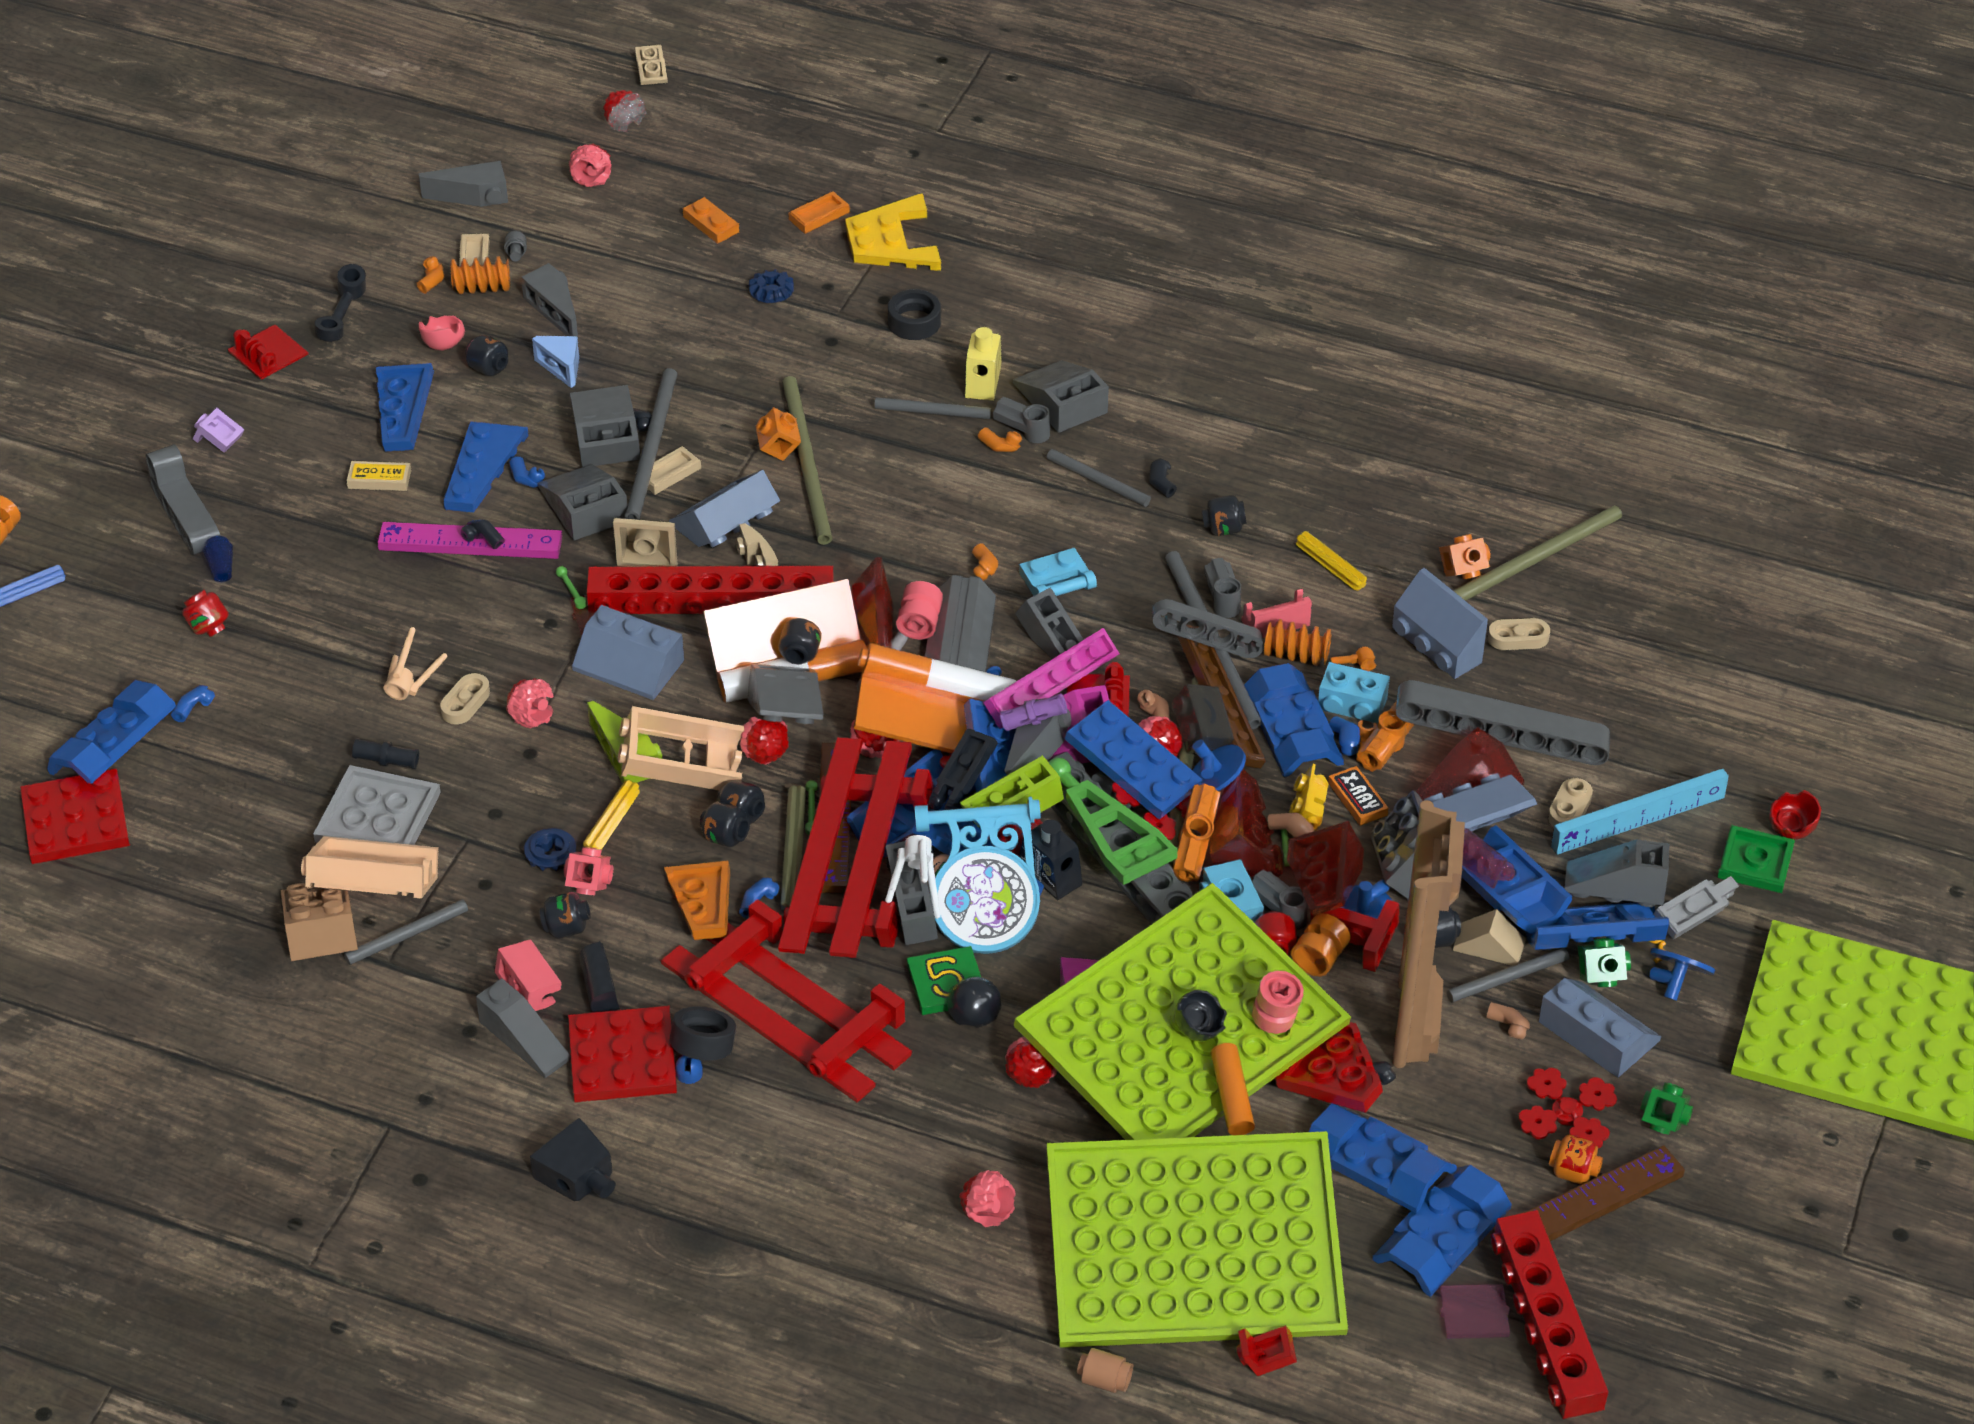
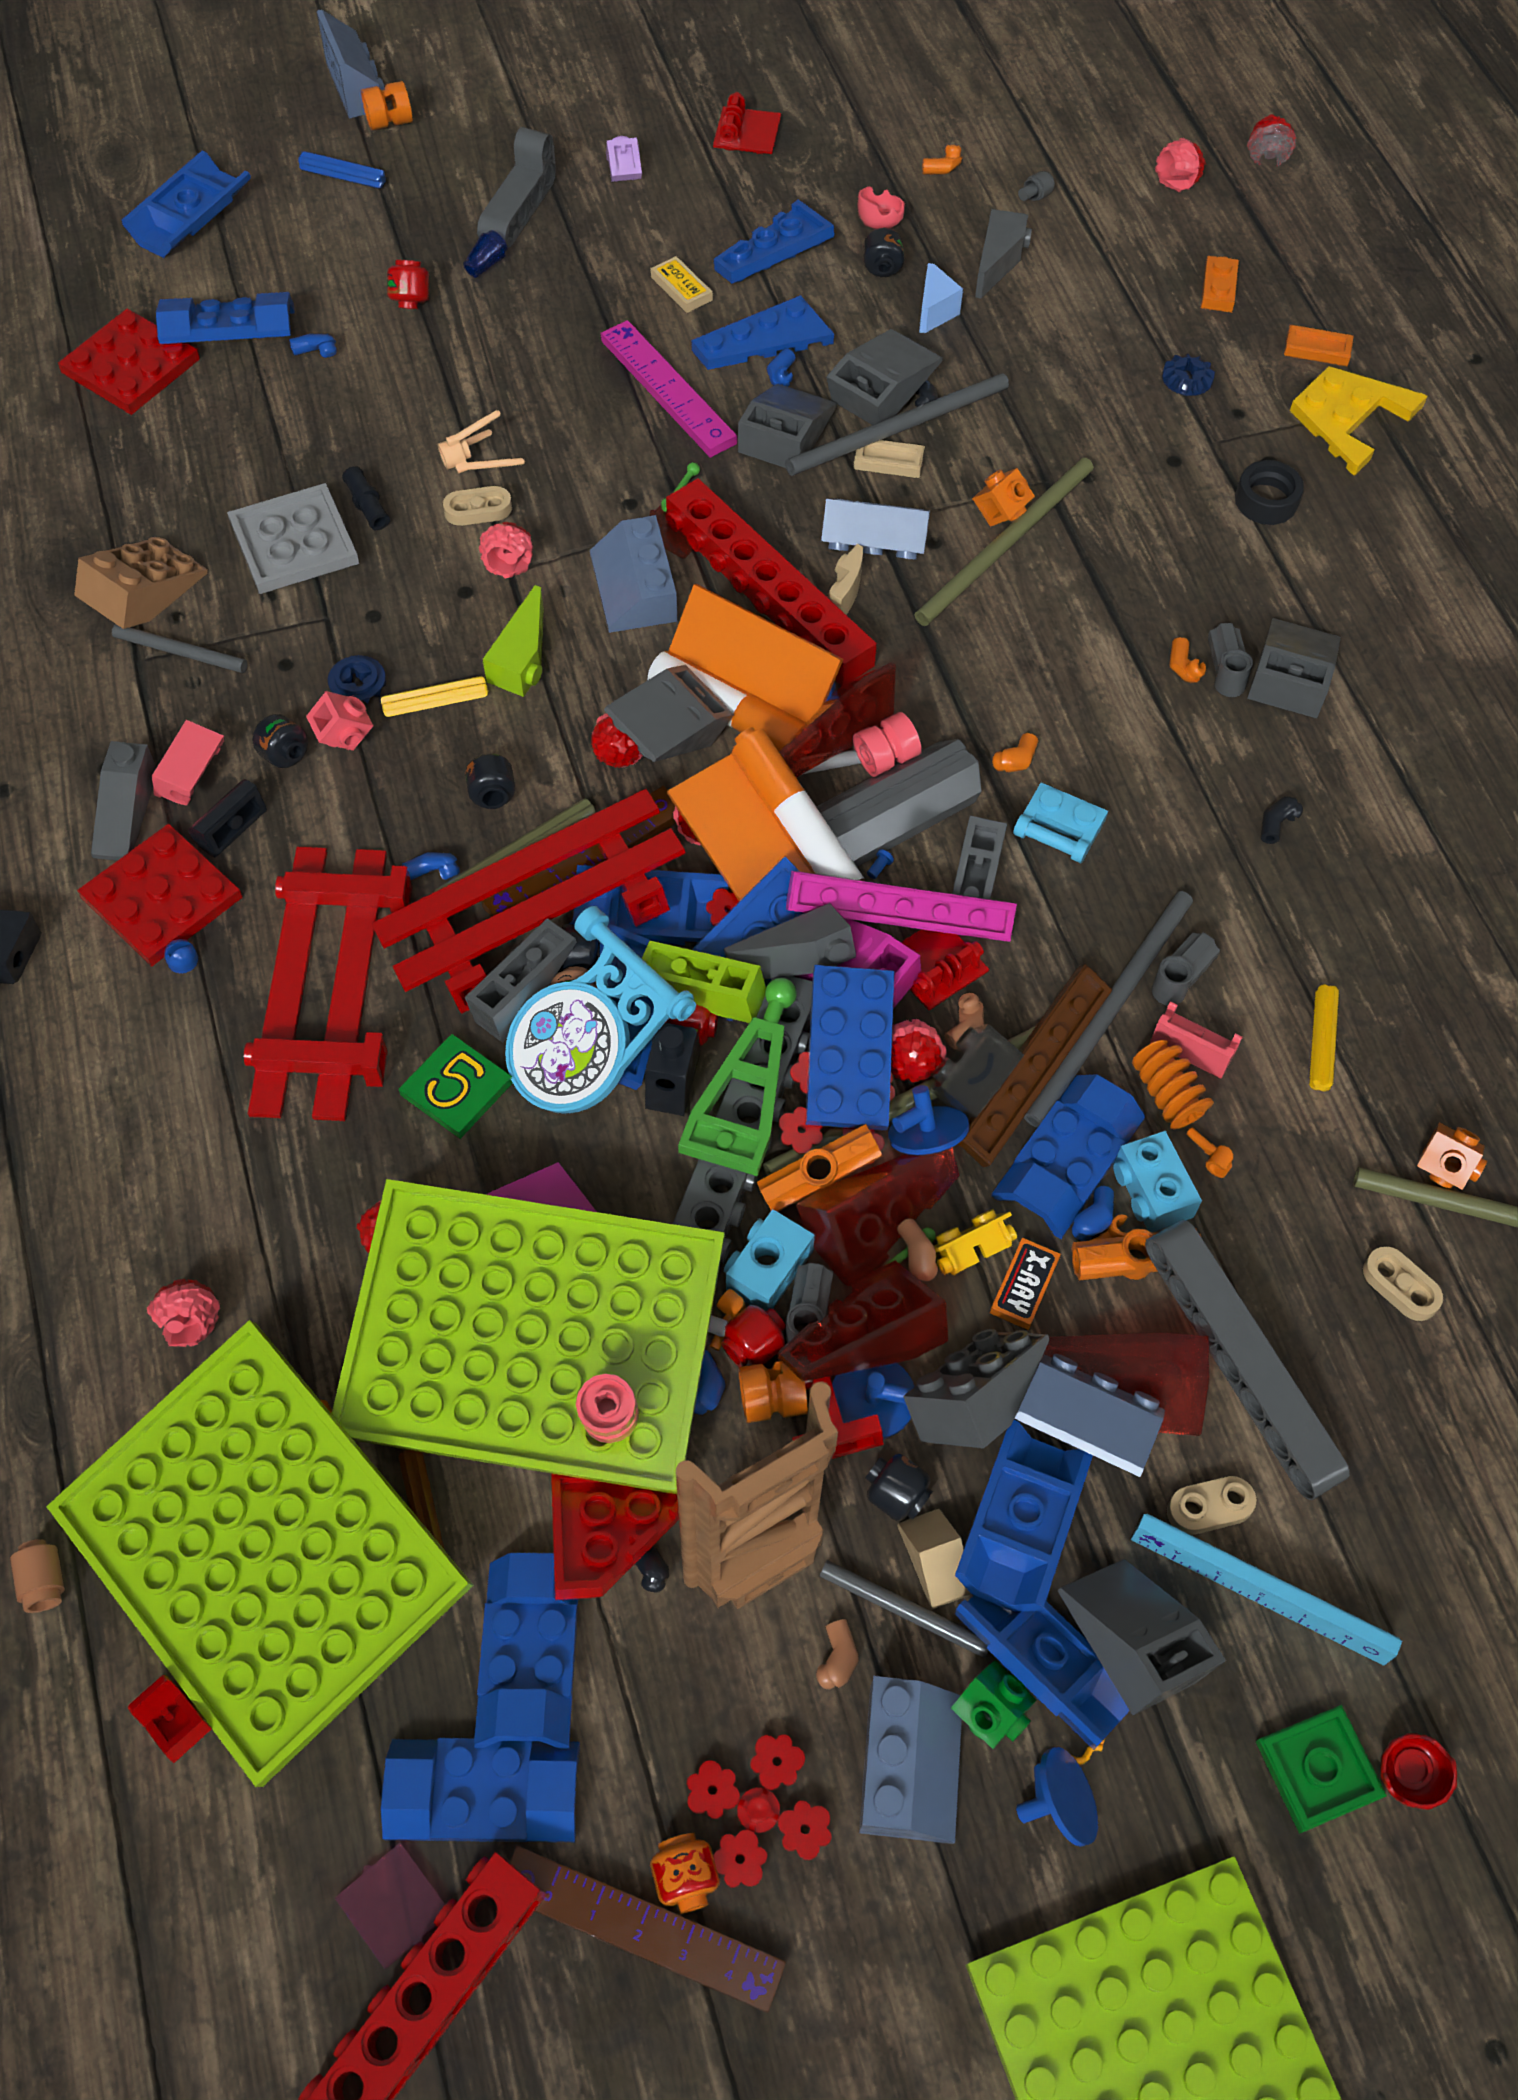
camera: 50 degrees right, 15 degrees up
light nougat door [301,836,438,898] -> none
black piece [315,264,366,342] -> none
dark grey slope [419,161,508,207] -> none
orange piece [451,256,510,294] -> none
tan tile [459,234,490,266] -> none
black arm [461,520,505,549] -> none
tan slope [613,518,678,567] -> none
light nougat door [618,706,744,790] -> none
tan slope [635,45,668,85] -> none
orange wing [664,861,730,940] -> none
black tyre [669,1006,737,1060] -> none
black head [716,780,765,824] -> none
black head [778,618,822,665] -> none
dark grey bar [875,397,992,419] -> none
white plant [885,835,940,919] -> none
black hinge [928,728,998,811] -> none
black hair [946,977,1001,1028] -> none
light yellow torso [965,327,1001,401] -> none
medium lavender pin [1000,693,1067,731] -> none
dark grey bar [1047,449,1151,507] -> none
dark grey beam [1152,599,1264,658] -> none
black hair [1175,990,1227,1042] -> none
black head [1202,495,1247,536] -> none
orange piece [1210,1043,1255,1135] -> none
sand blue slope [1392,568,1488,679] -> none
clear pink hinge [1462,828,1515,888] -> none
green brick [1640,1082,1693,1135] -> none
light grey hinge [1653,876,1739,940] -> none

